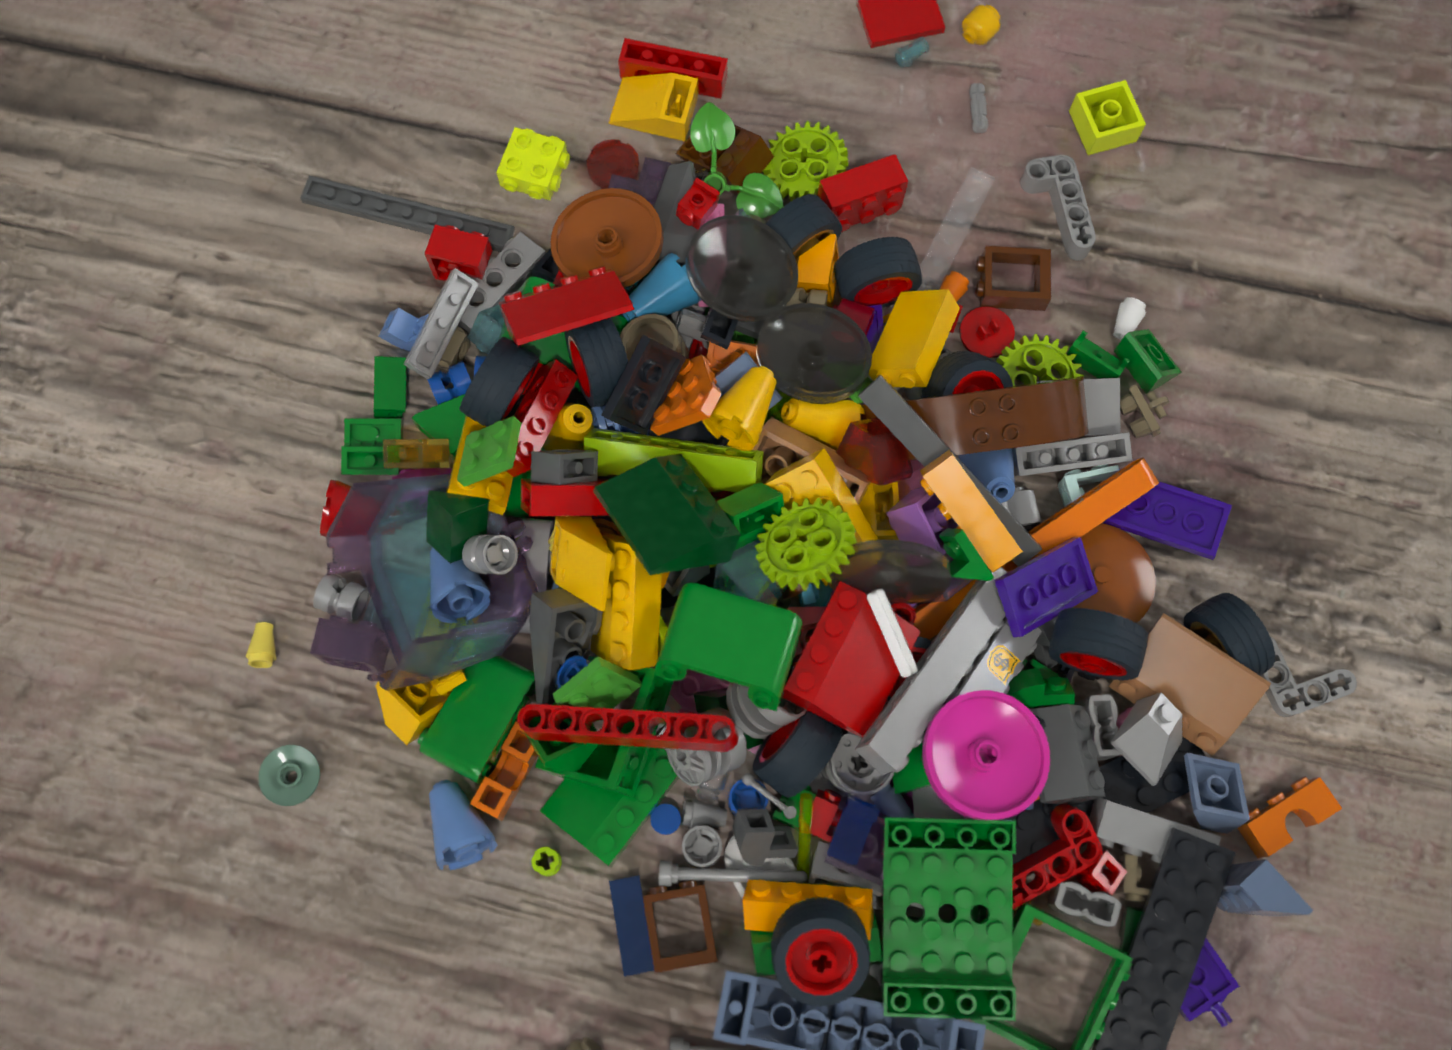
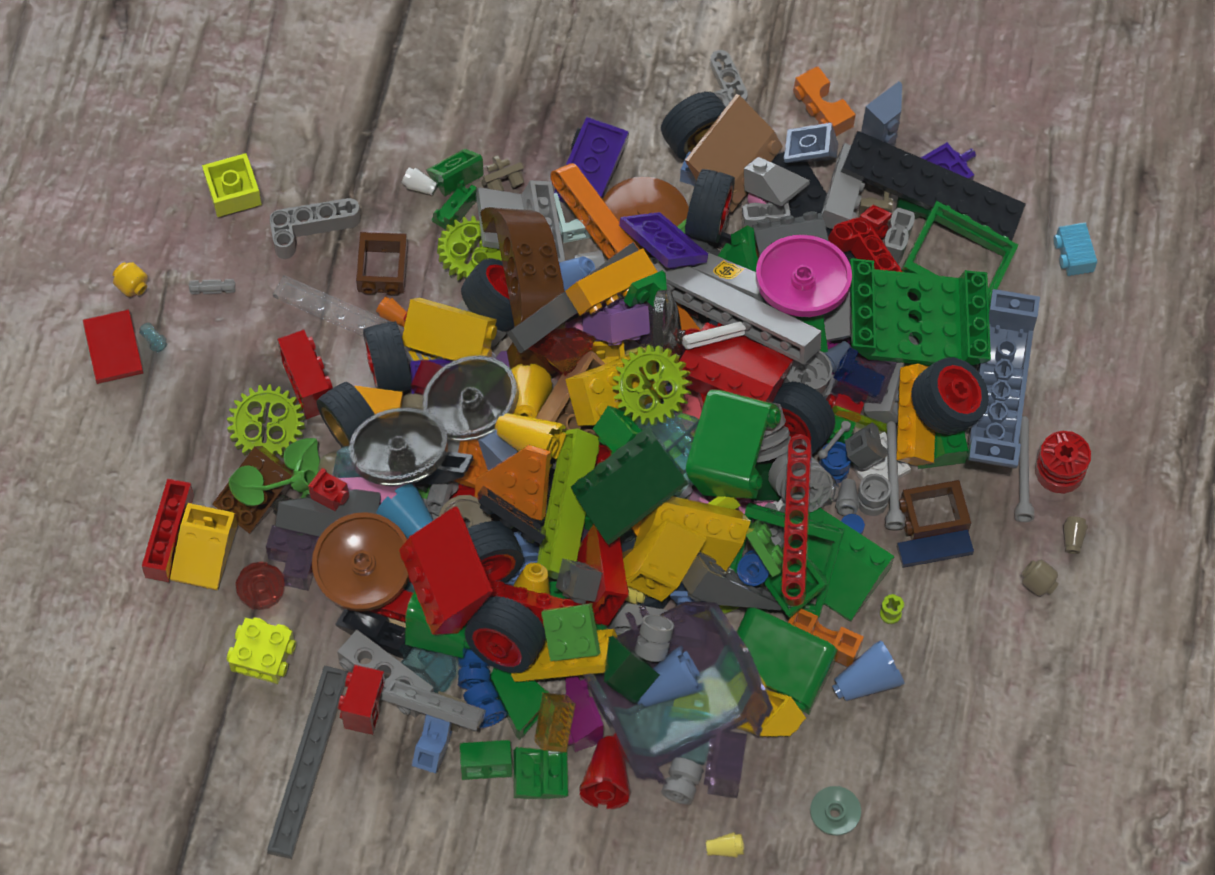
camera: 90 degrees left, 10 degrees down
red piece [960,306,1015,358] -> none

